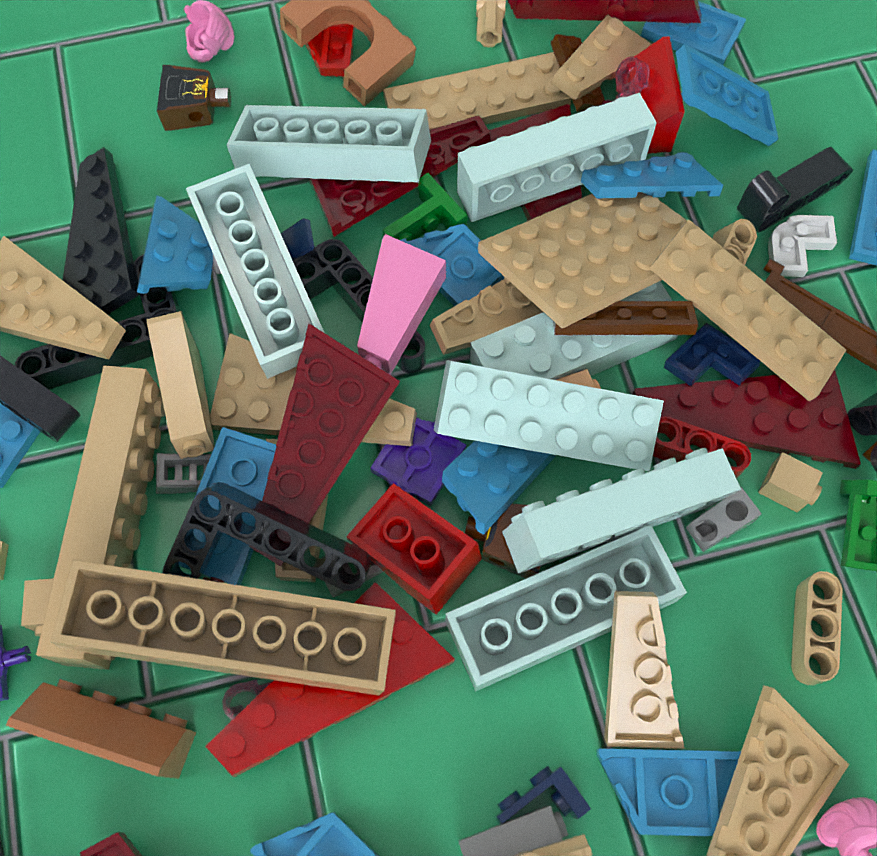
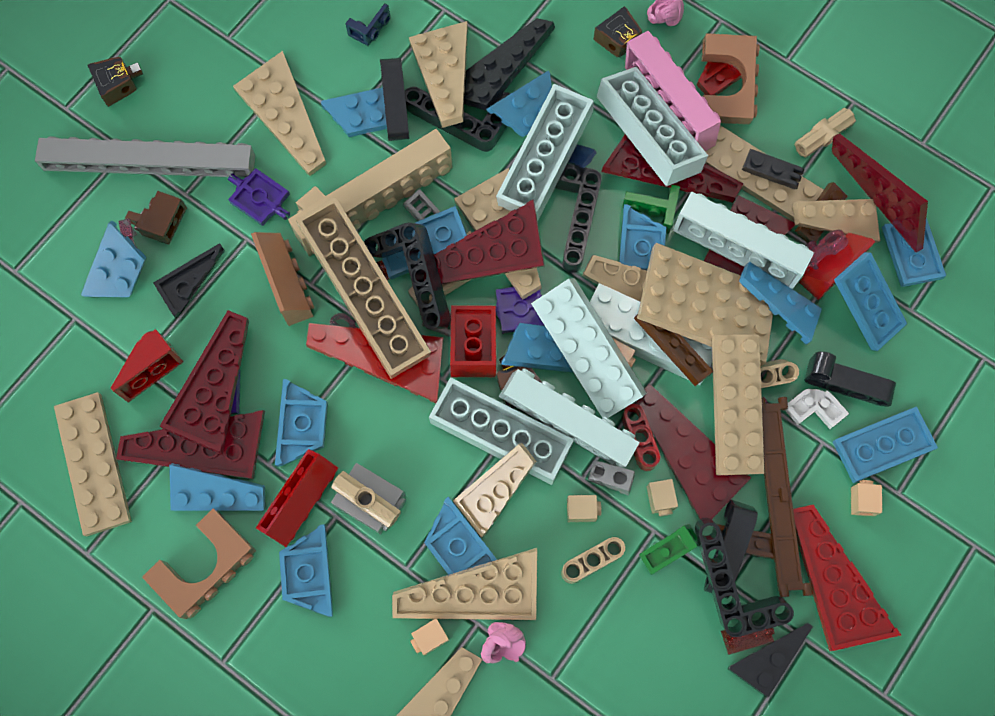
camera: 50 degrees right, 5 degrees up
tan slope [146,311,215,459] -> none
bright pink slope [357,234,446,375] -> none
dark blue bracket [495,766,591,824] -> none
dark blue tile [664,323,761,386] -> none
none -> tan brick [567,495,601,522]
none -> bright pink brick [625,31,721,151]
none -> black hinge [742,148,804,189]

